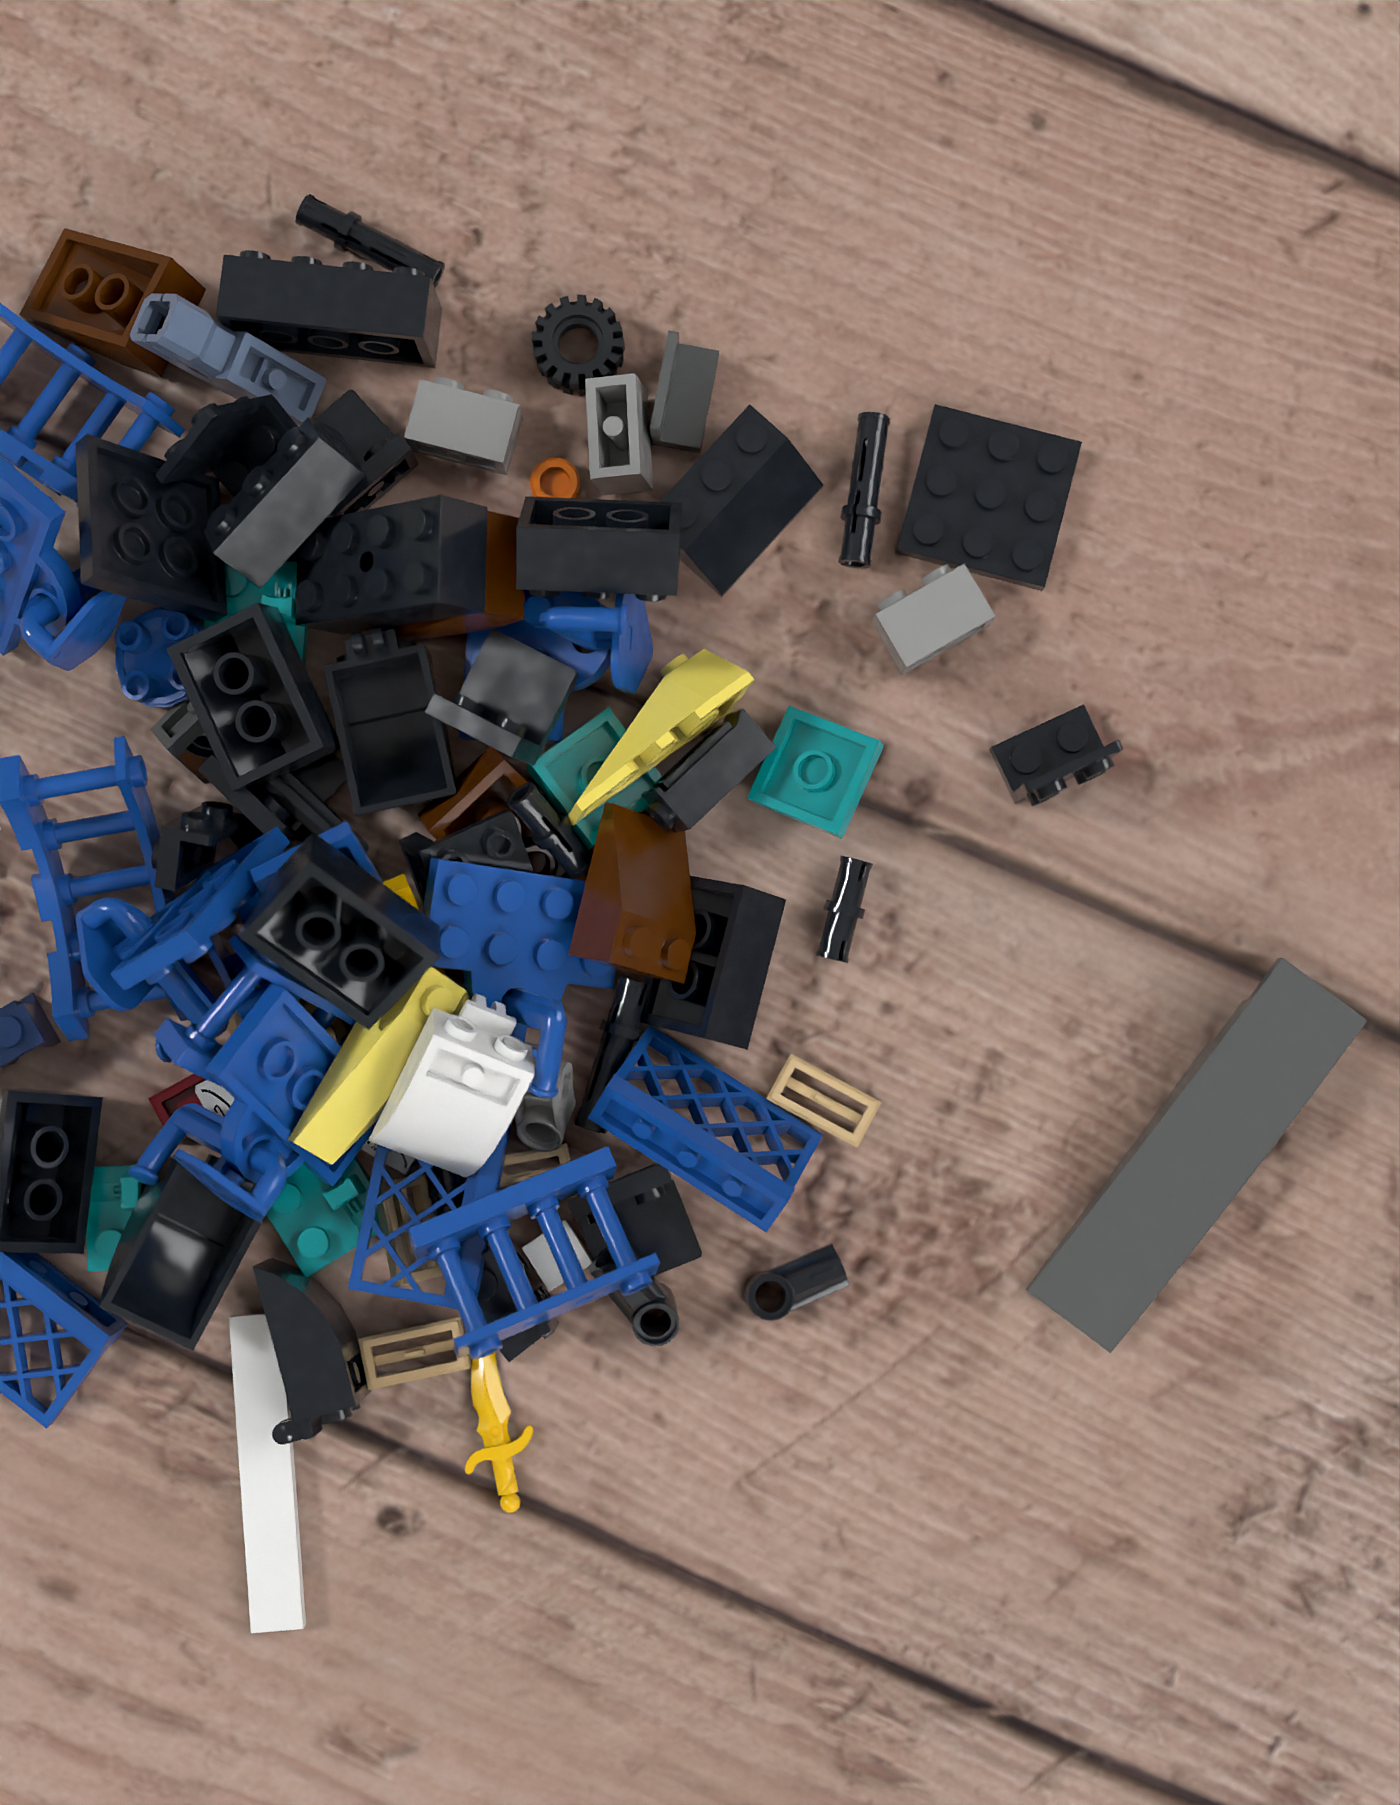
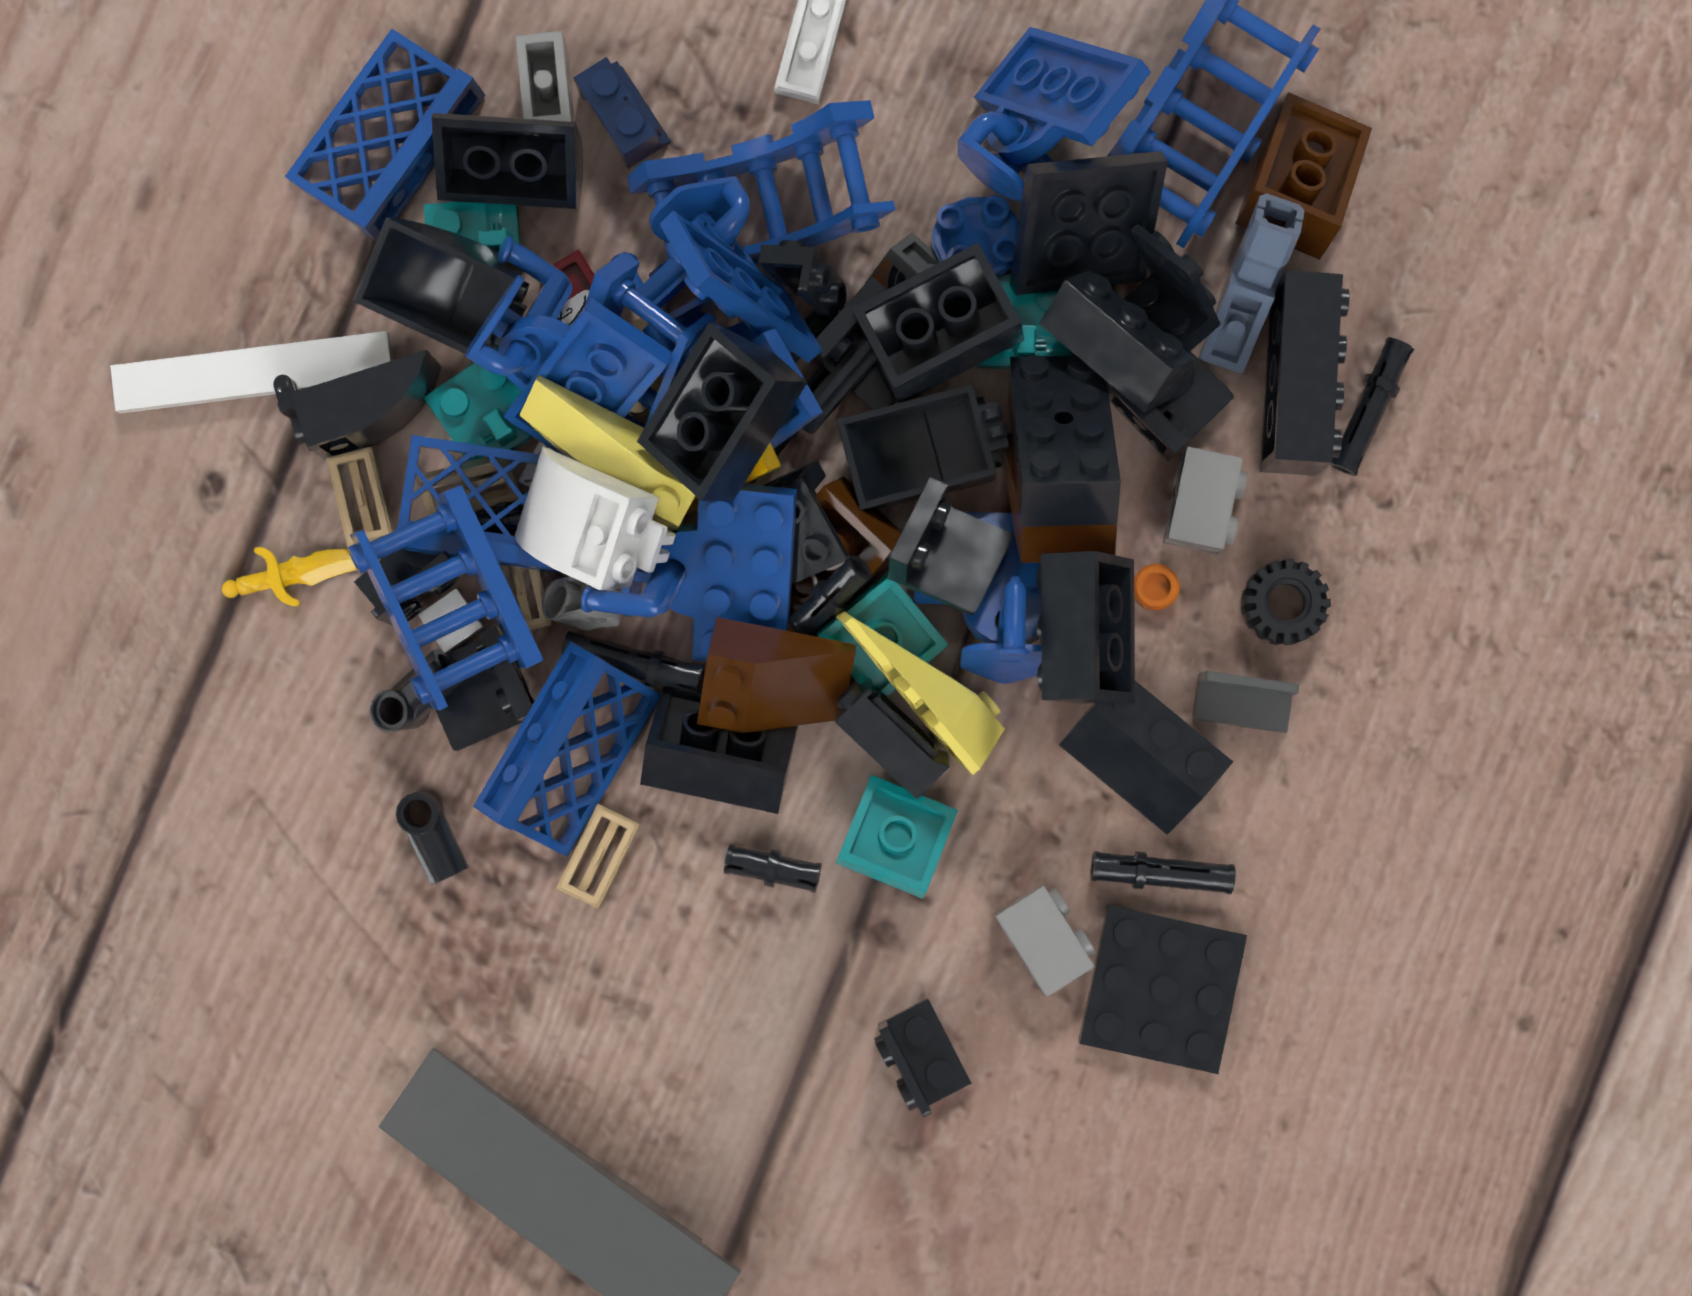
camera: 85 degrees right, 0 degrees up
light grey brick [585,373,653,495] -> none

